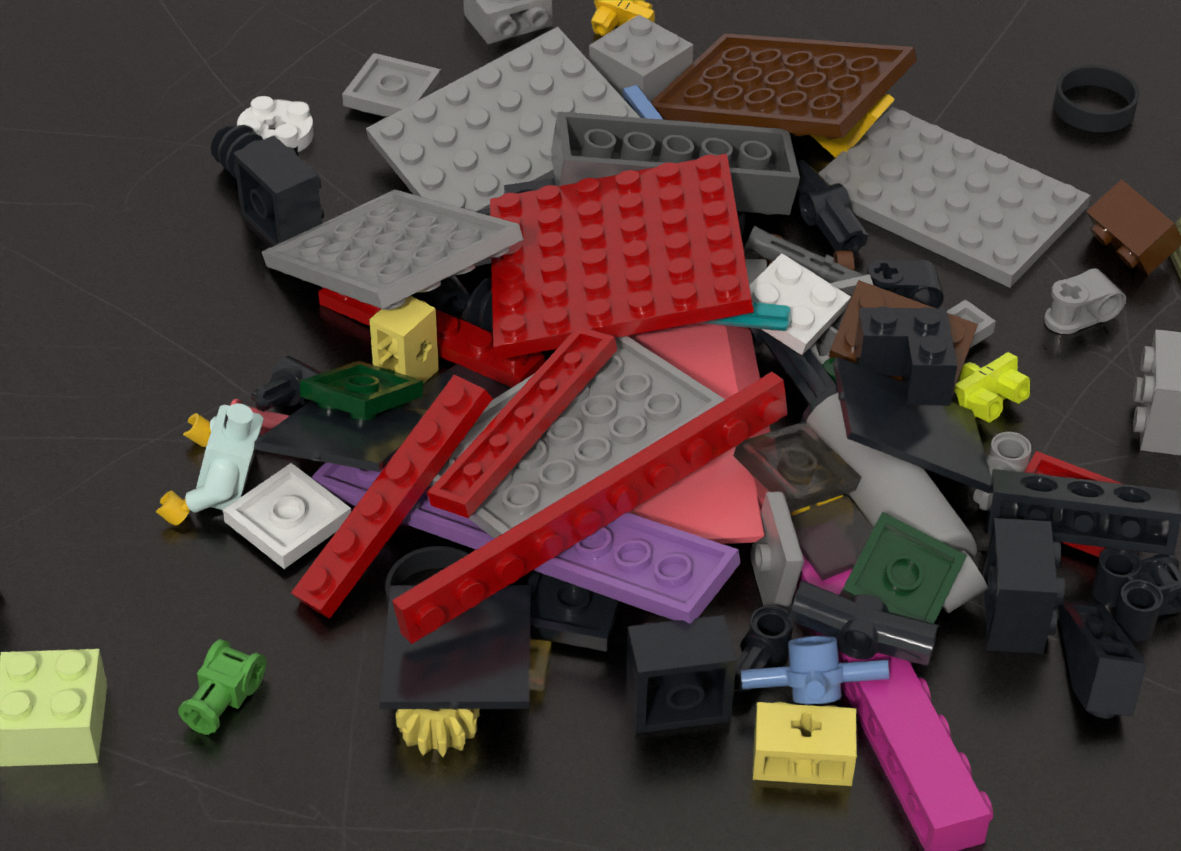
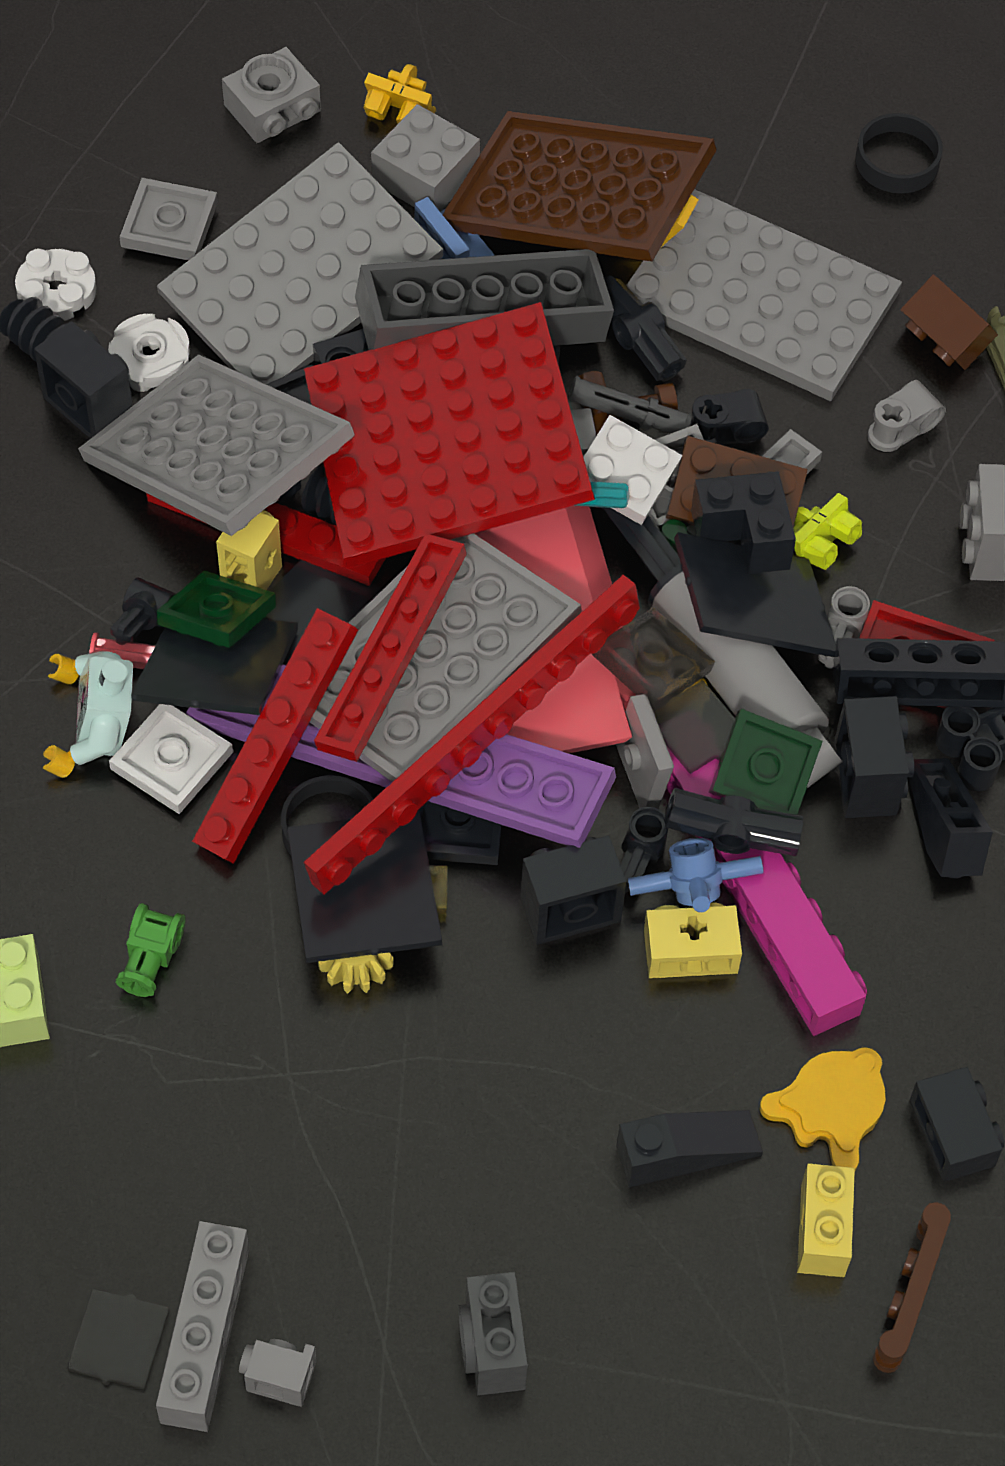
camera: 10 degrees left, 15 degrees up
none -> white plate [108,314,190,392]

